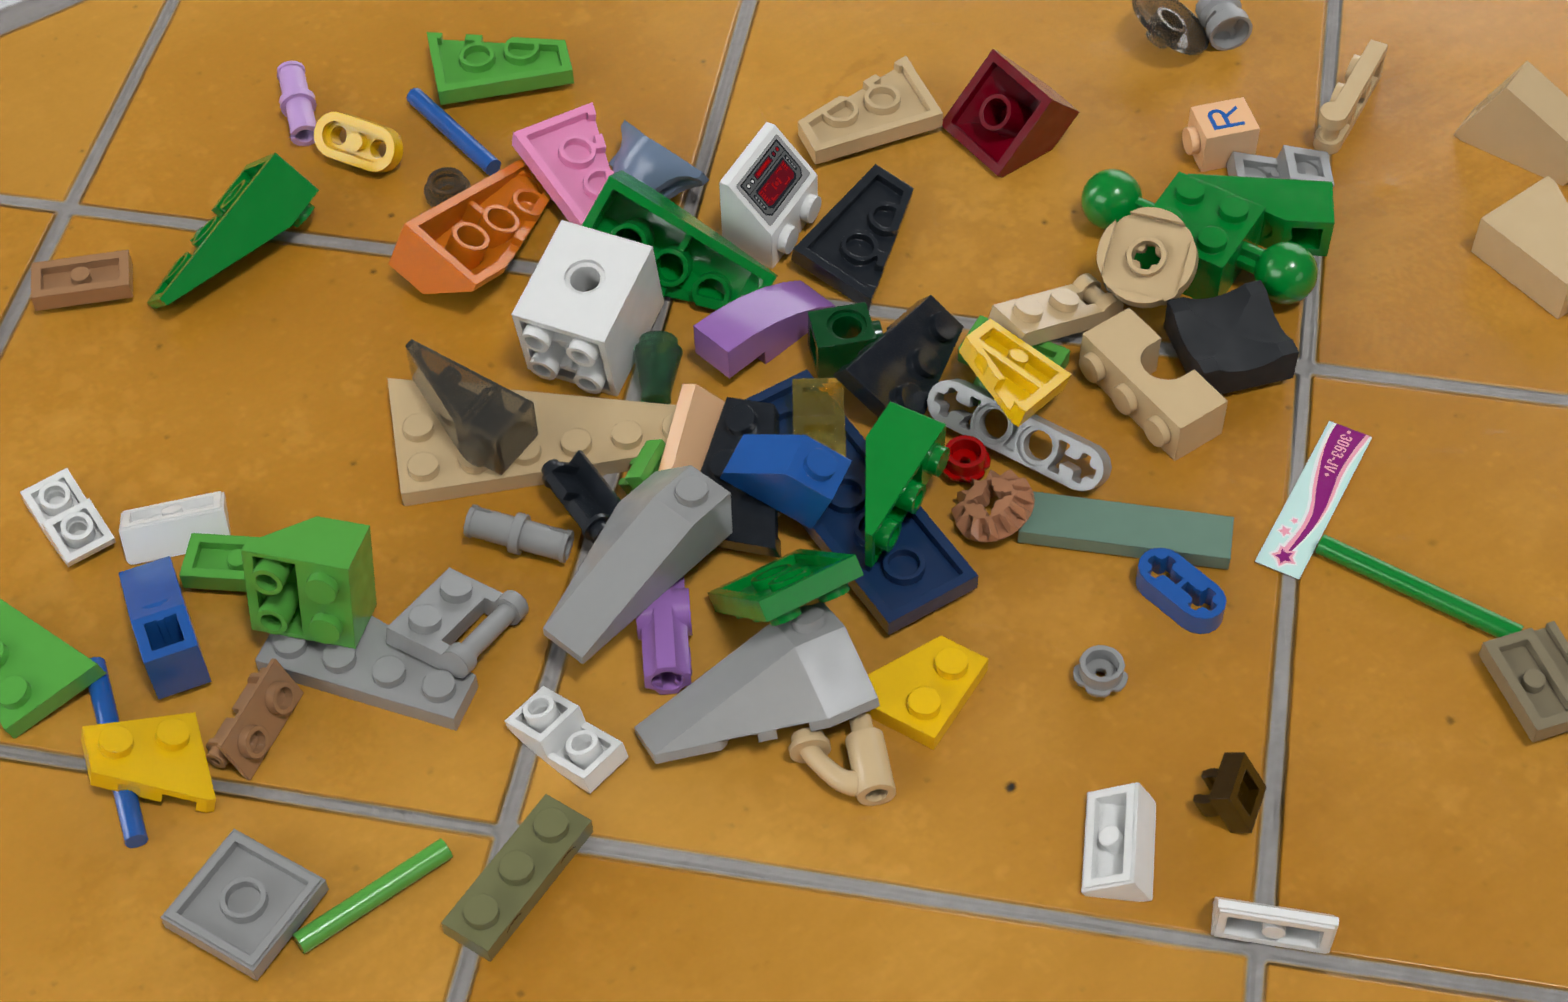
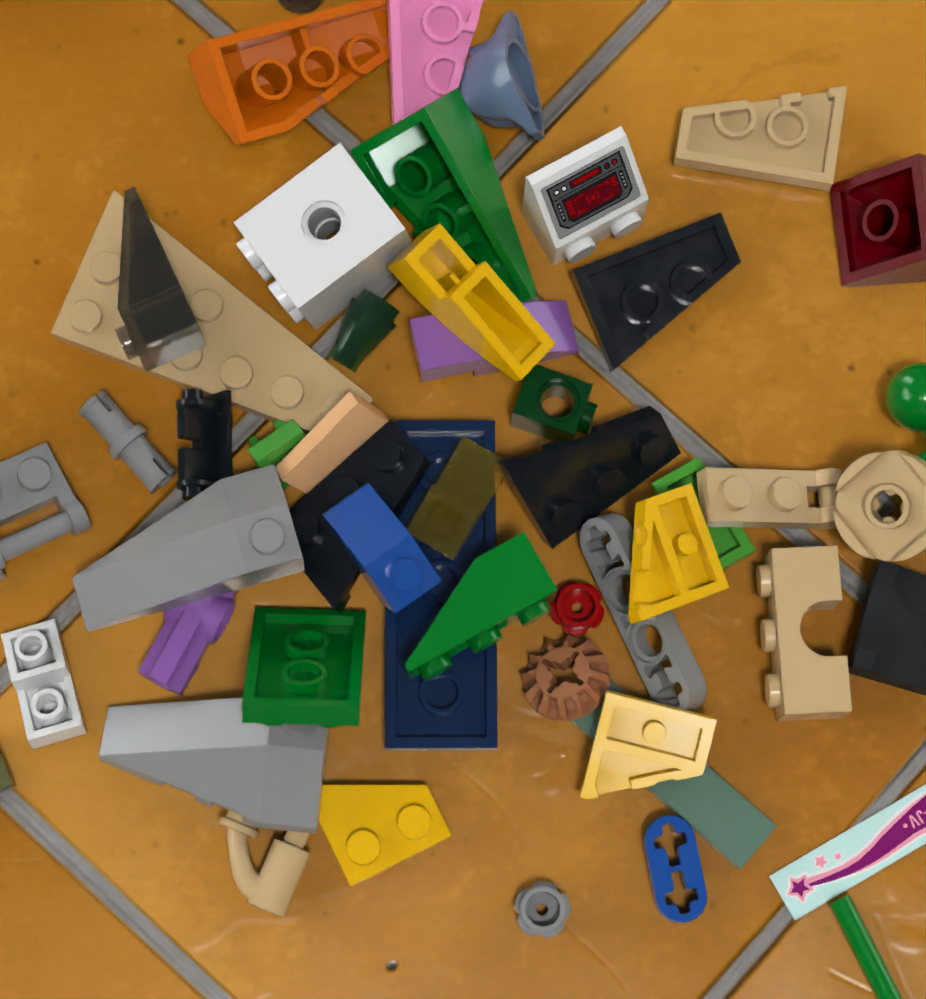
camera: 25 degrees right, 25 degrees up
none -> yellow slope [387,223,556,382]
none -> yellow wing [580,690,717,800]

